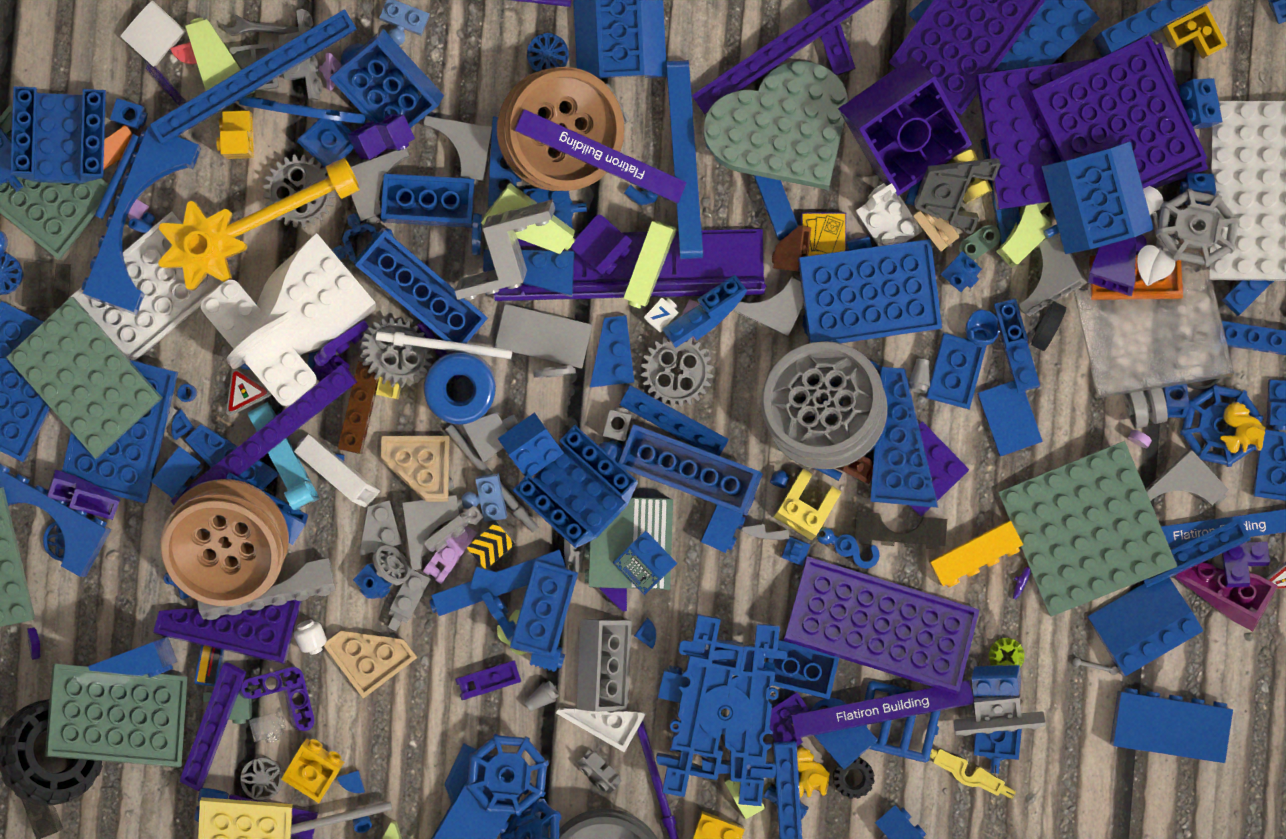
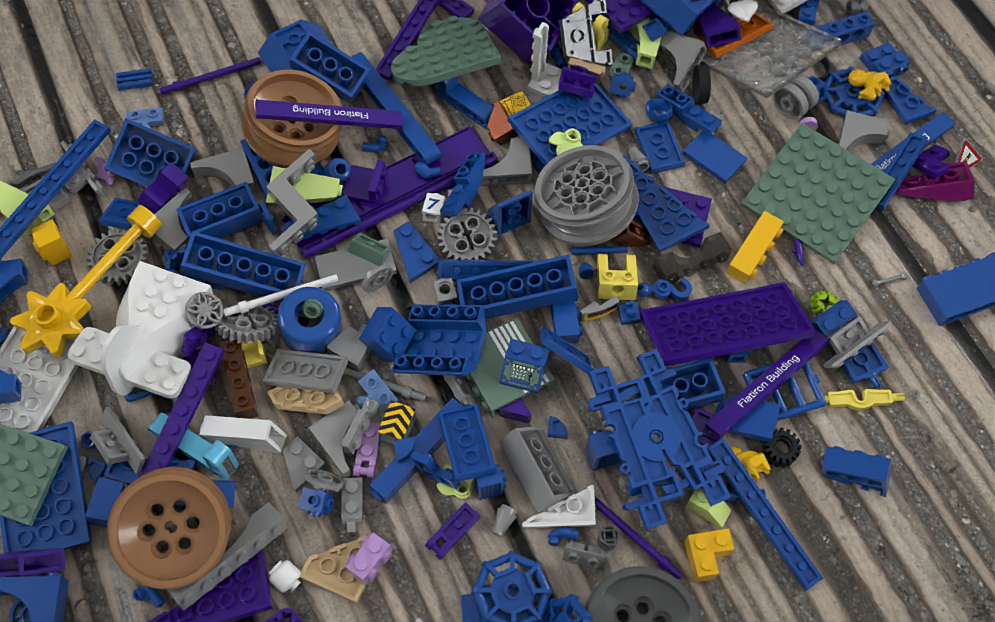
camera: 30 degrees left, 25 degrees down
piece [226,369,272,416] -> none
blue tile [239,96,366,124] -> none
yellowish green slope [624,220,677,308] -> none
blue slope [1087,577,1203,676] -> none
none -> light grey bracket [91,407,145,474]
none -> light grey wheel [185,292,223,329]
none -> light grey tile [263,349,349,394]
none -> blue brick [290,31,370,105]
none -> sand green plate [303,299,323,319]
none -> blue head [325,158,351,182]
none -> lavender brick [346,533,392,586]
none -> sand green slope [349,233,392,266]
none -> blue arm [415,162,441,179]
none -> blue slope [488,190,533,236]
none -> blue tile [539,327,594,374]
none -> blue arm [547,527,579,546]
none -> yellowish green plate [549,129,583,155]
none -> dark purple slope [558,65,596,98]
none -> dark grey wheel [597,525,620,551]
none -> blue slope [642,18,666,41]

